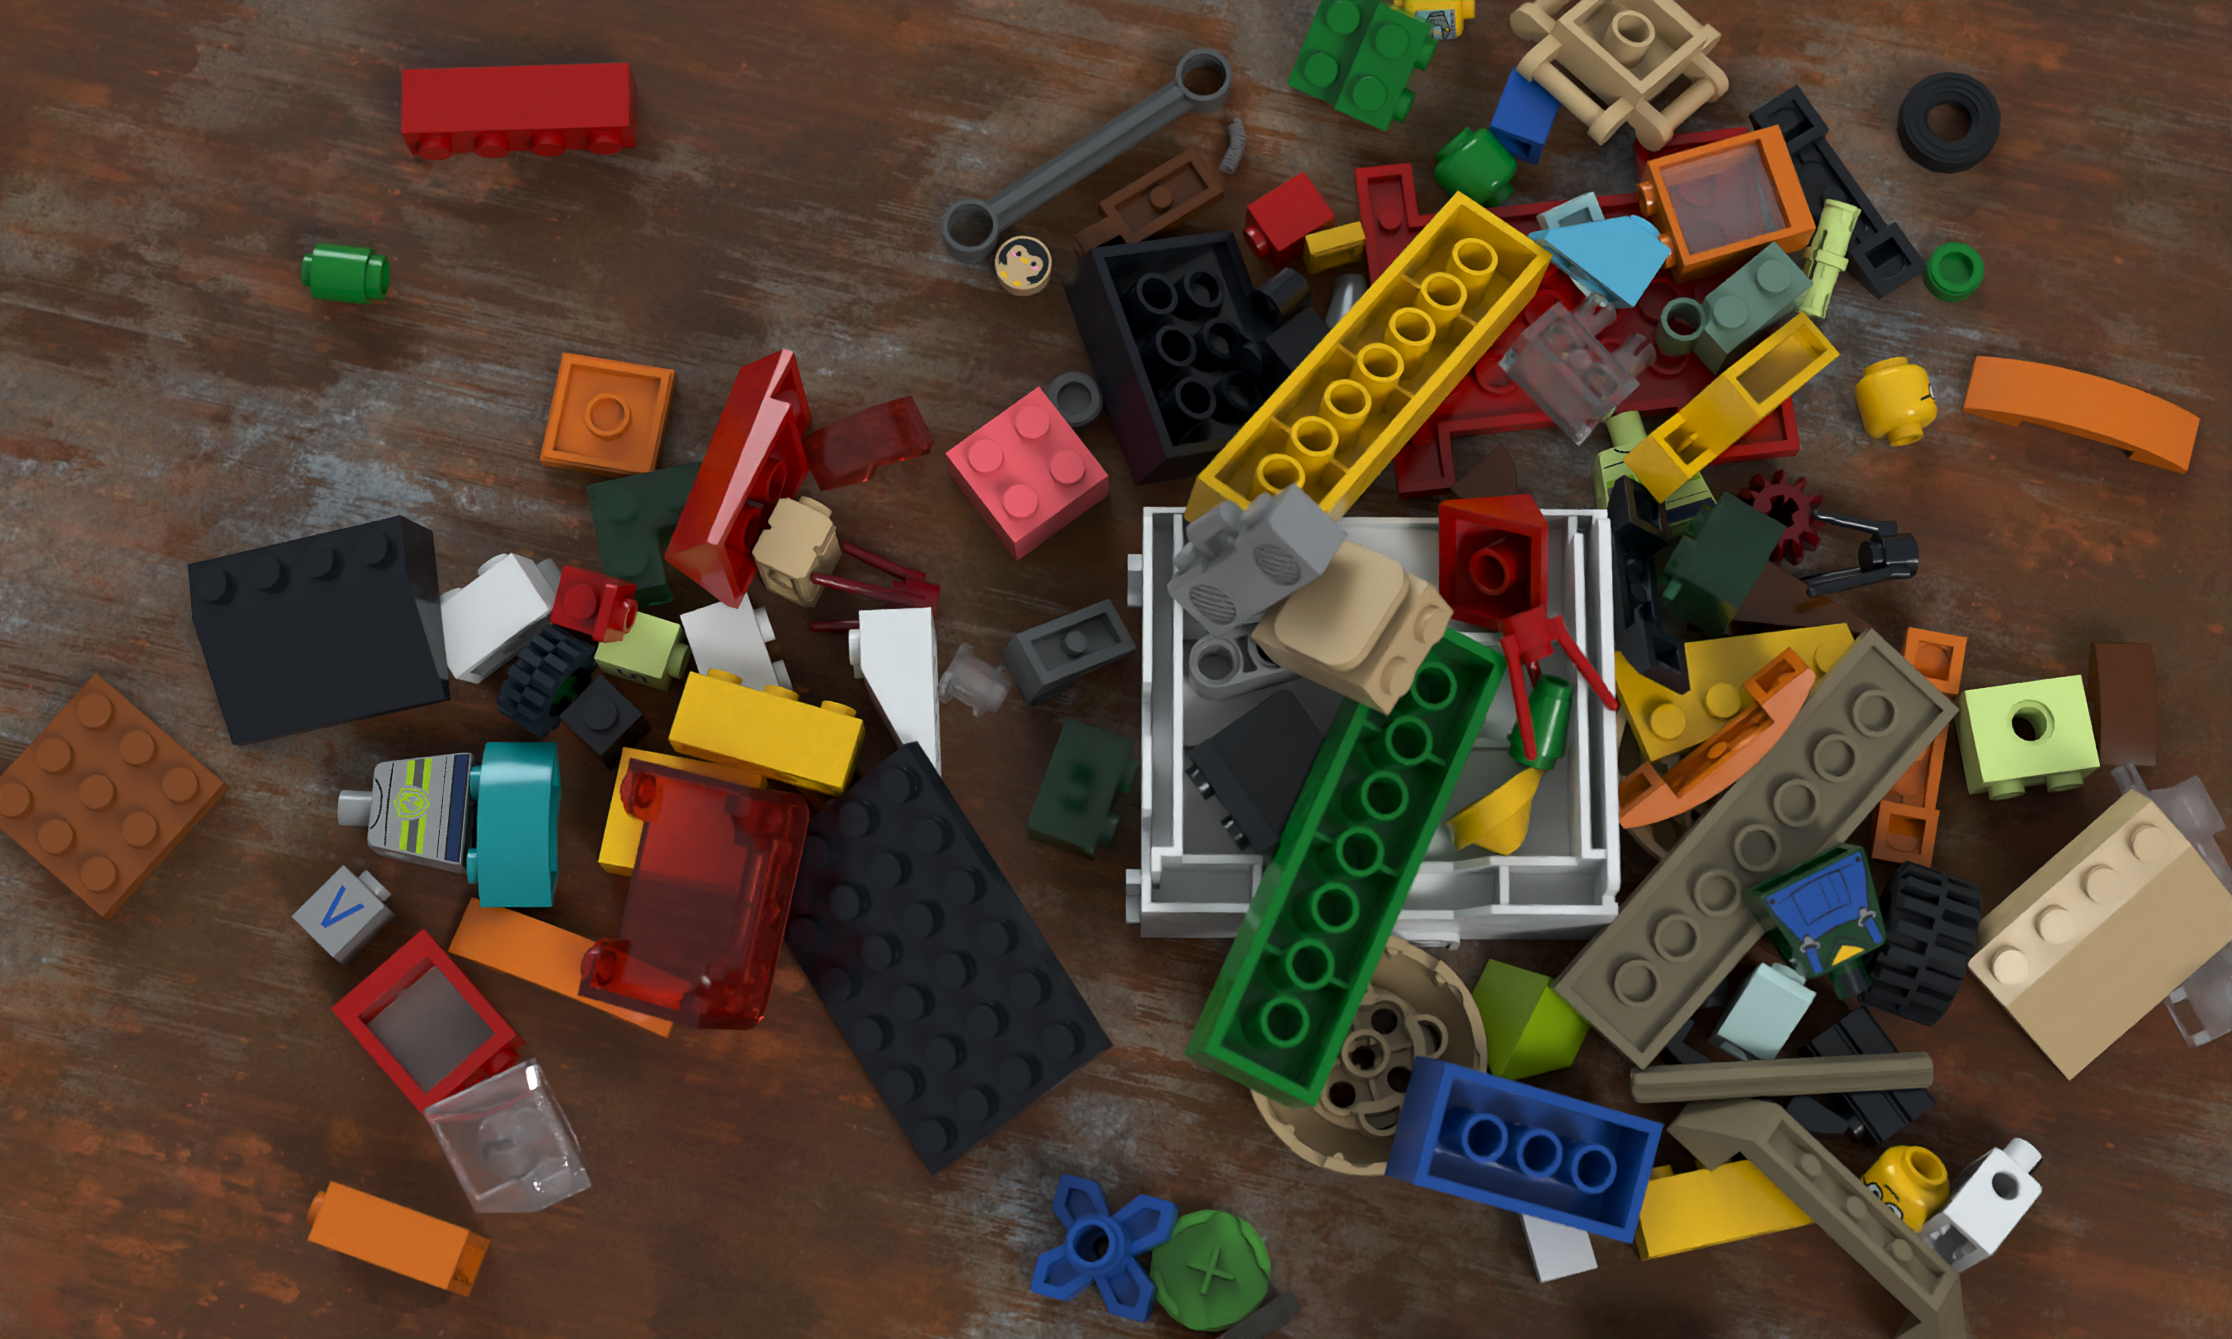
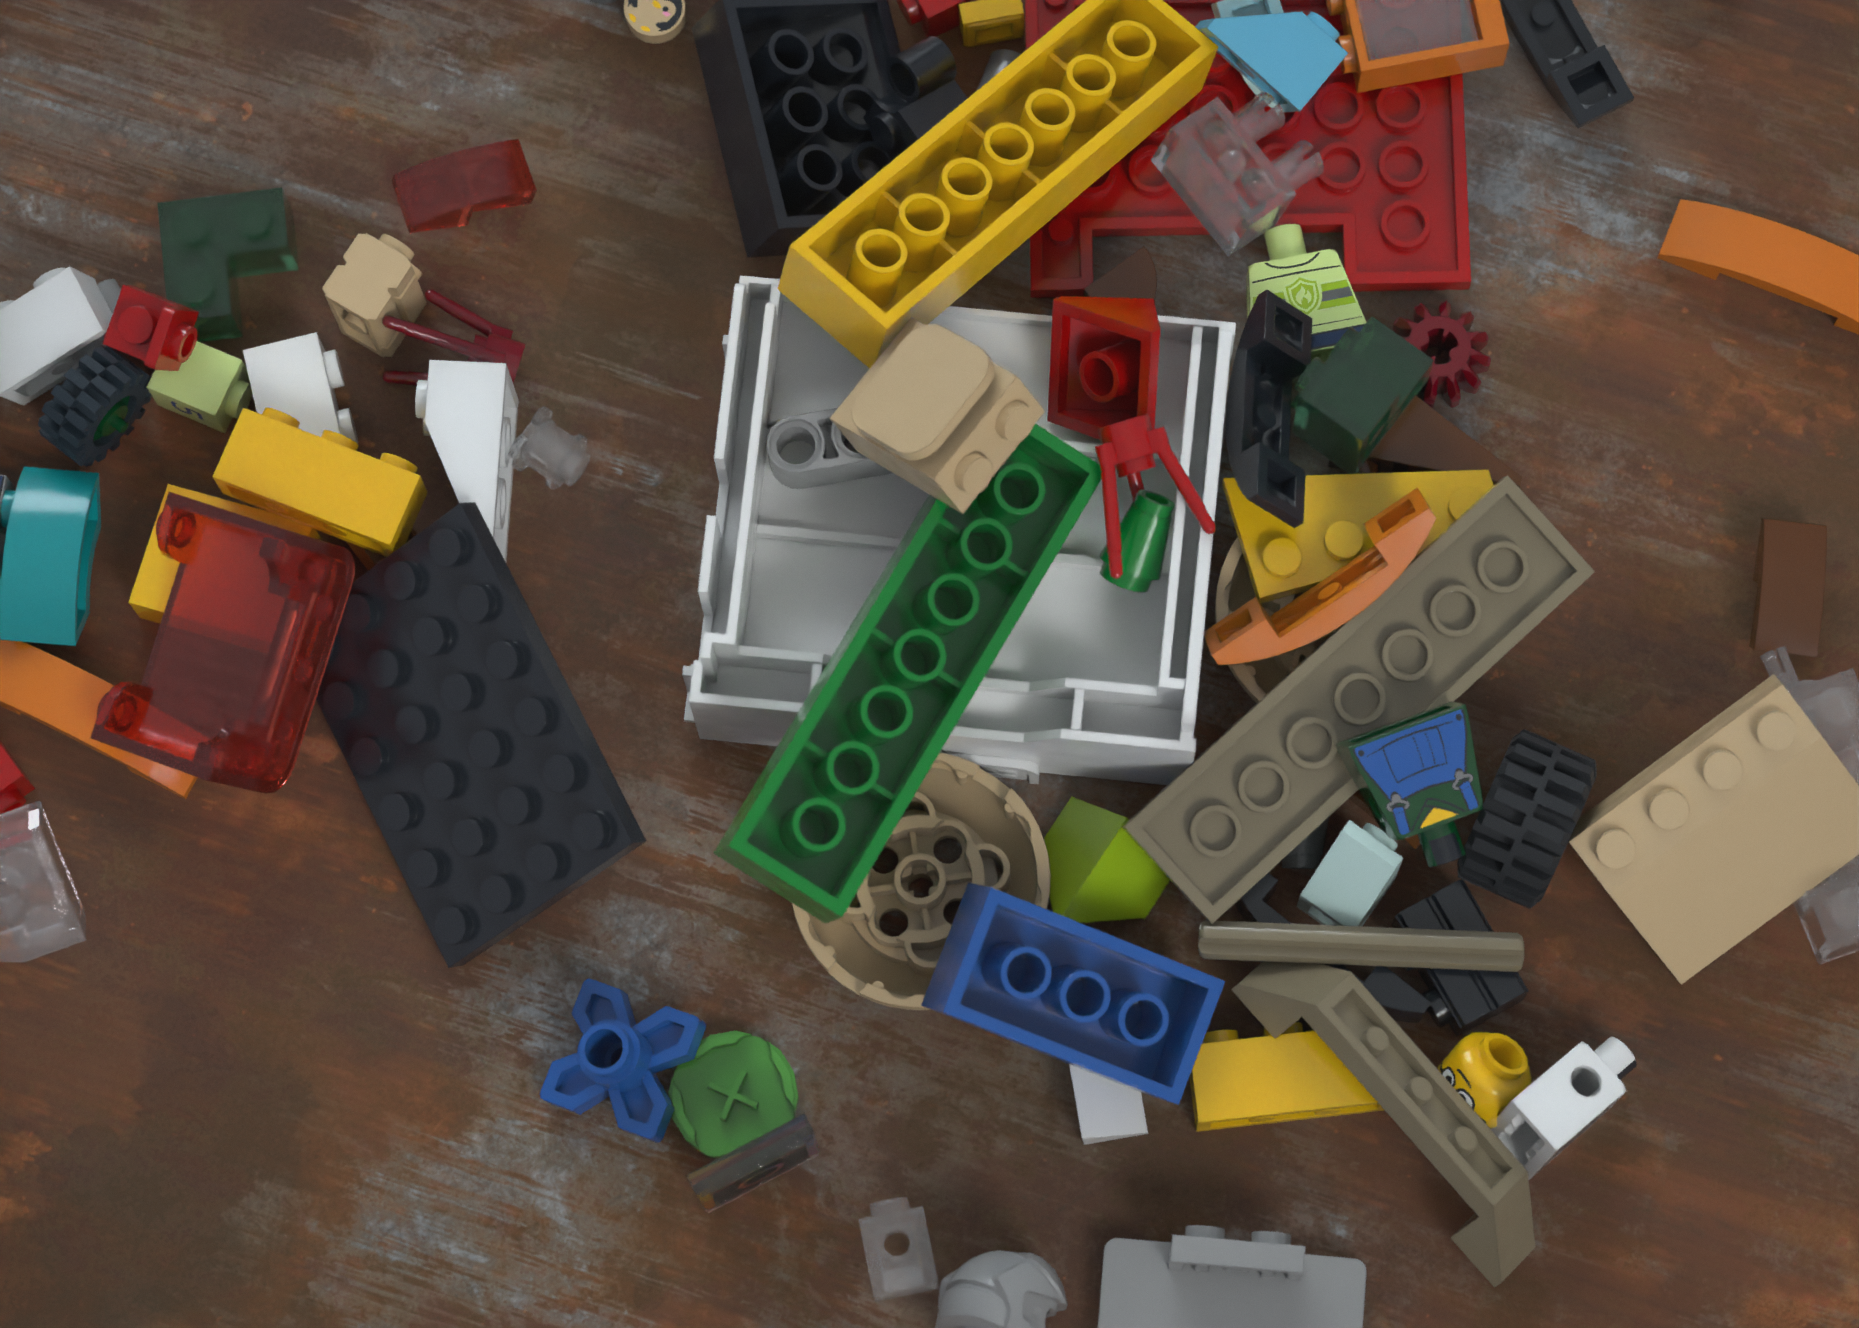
camera: 10 degrees right, 0 degrees up
orange tile [540,352,677,484] -> none
black brick [559,674,651,771] -> none
red slope [663,349,812,609] -> none
coral brick [945,386,1109,561] -> none
dark grey plate [1000,599,1137,707] -> none
clear green brick [1026,717,1141,861] -> none
dark grey tile [1046,372,1103,433] -> none
light grey piece [1167,483,1348,639] -> none
black bracket [1185,690,1325,855] -> none
yellow piece [1444,767,1548,856] -> none
yellow slope [1622,311,1840,504] -> none
sand green hinge [1654,241,1813,376] -> none
yellowish green pin [1795,199,1861,319] -> none
black plant [1797,509,1919,598] -> none
yellow head [1854,357,1937,447] -> none
orange slope [1869,627,1967,868] -> none
green tile [1923,242,1984,302] -> none
yellowish green brick [1952,675,2100,800] -> none

